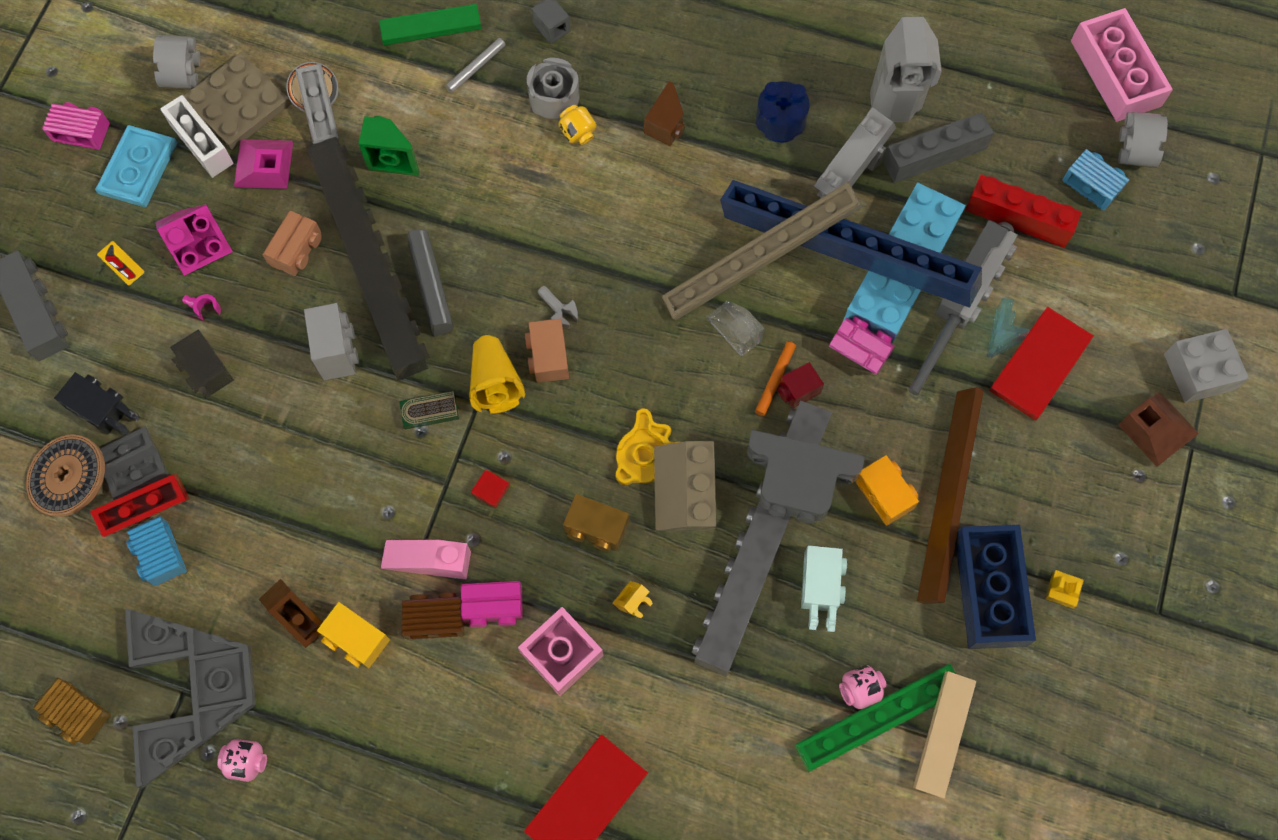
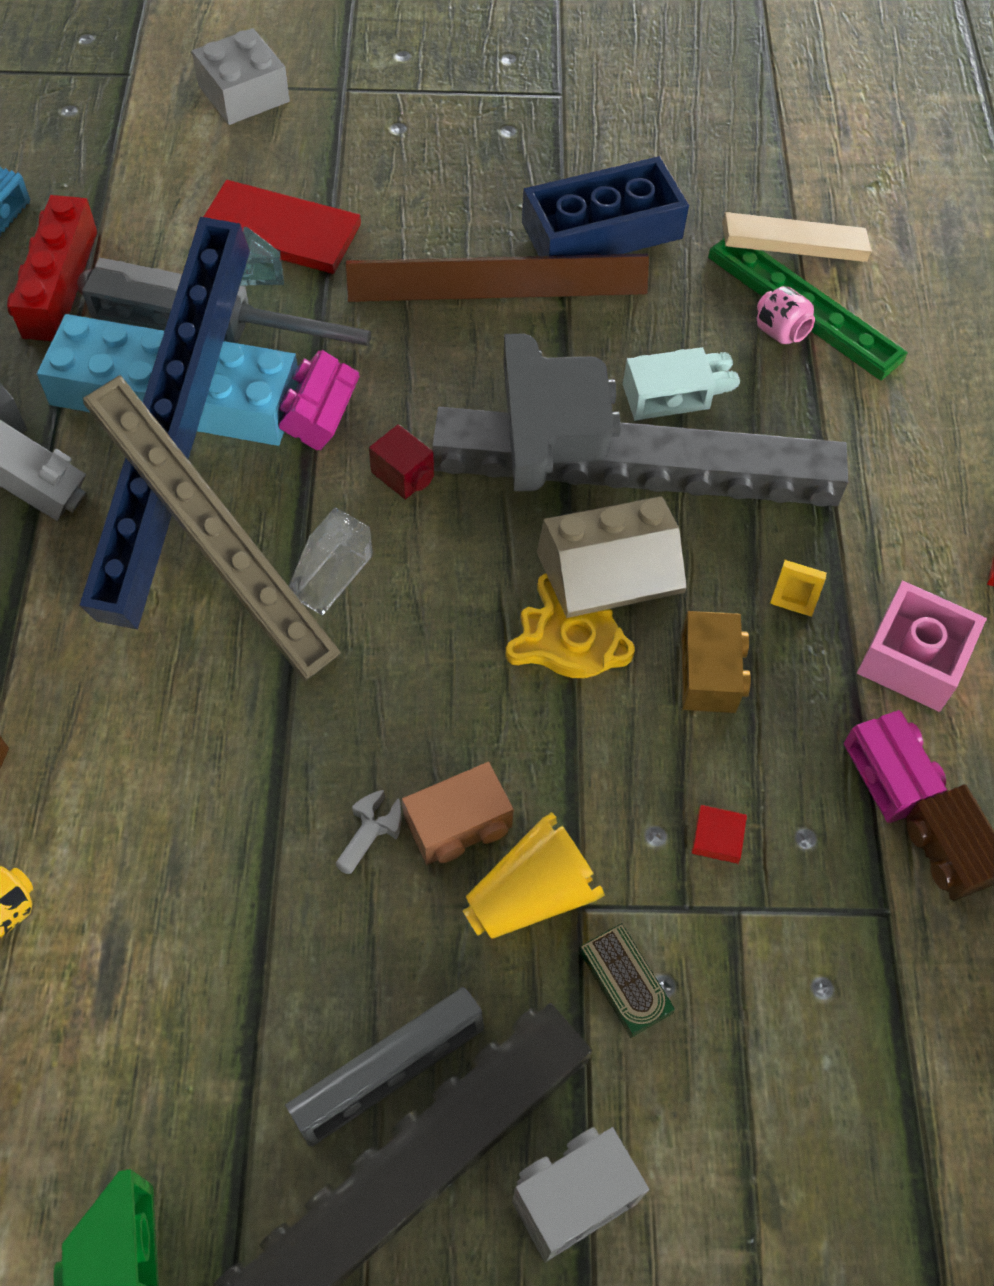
camera: 110 degrees left, 10 degrees down
bright pink slope [381,540,471,579] -> none
orange bar [755,341,796,416] -> none
light orange brick [855,455,919,526] -> none
yellow tile [1045,570,1084,609] -> none
copper slope [1118,392,1199,467] -> none

